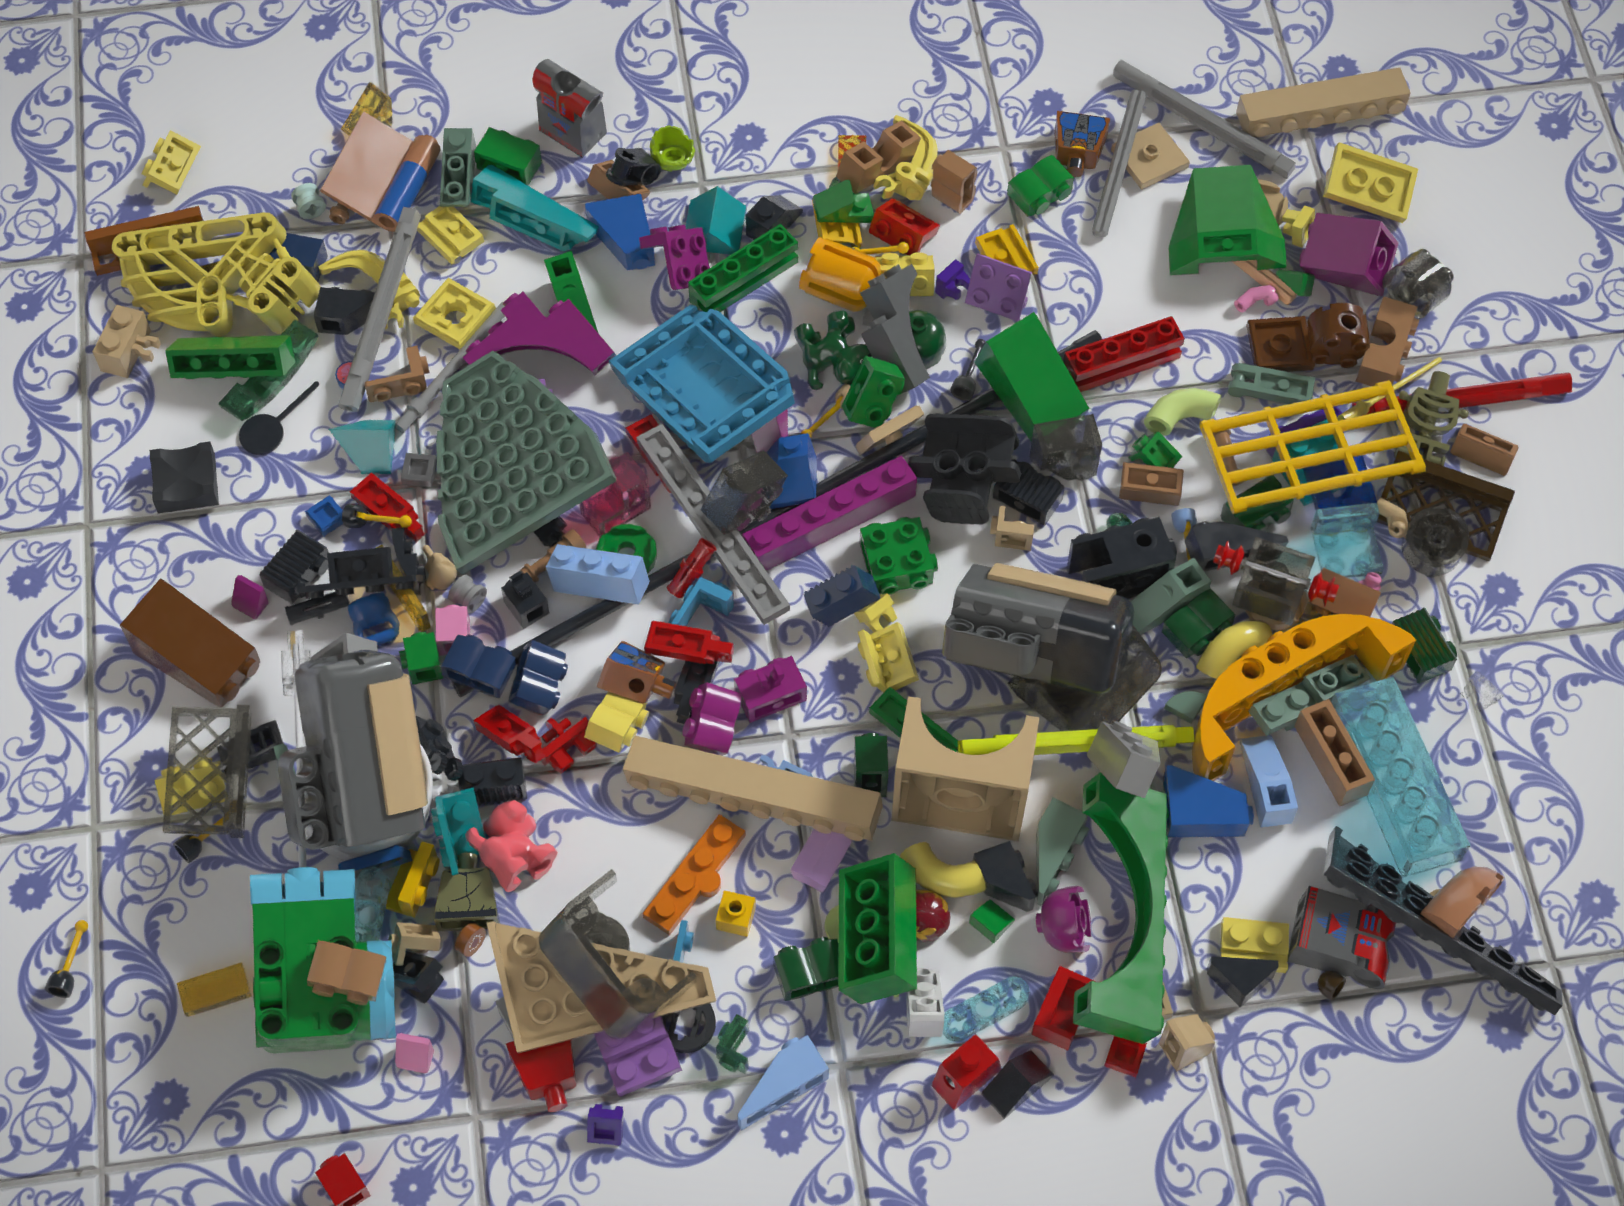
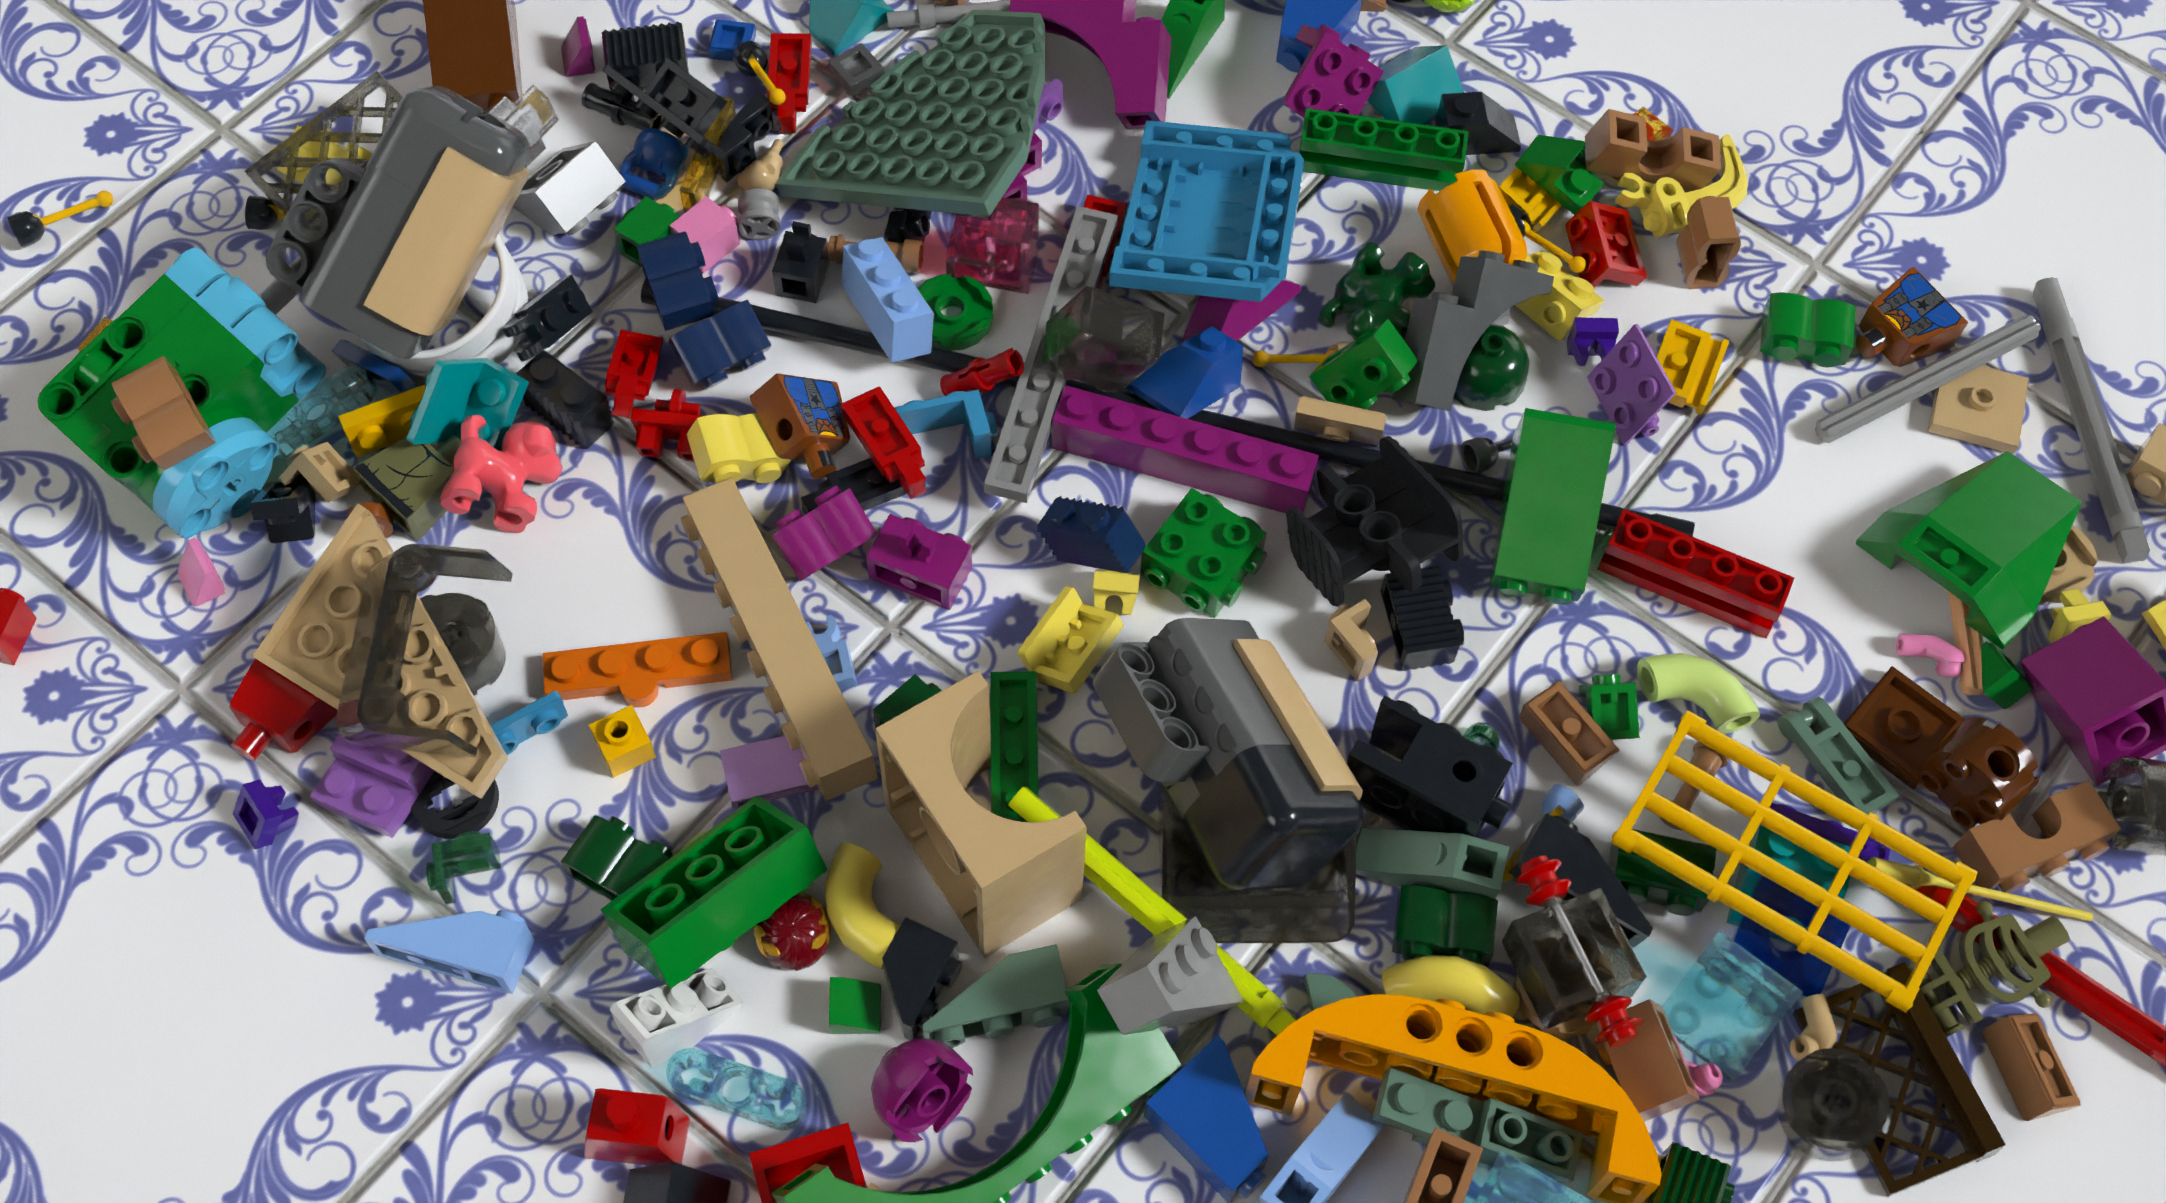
camera: 45 degrees right, 0 degrees up
clear smoke slope [1030,414,1103,481] -> none

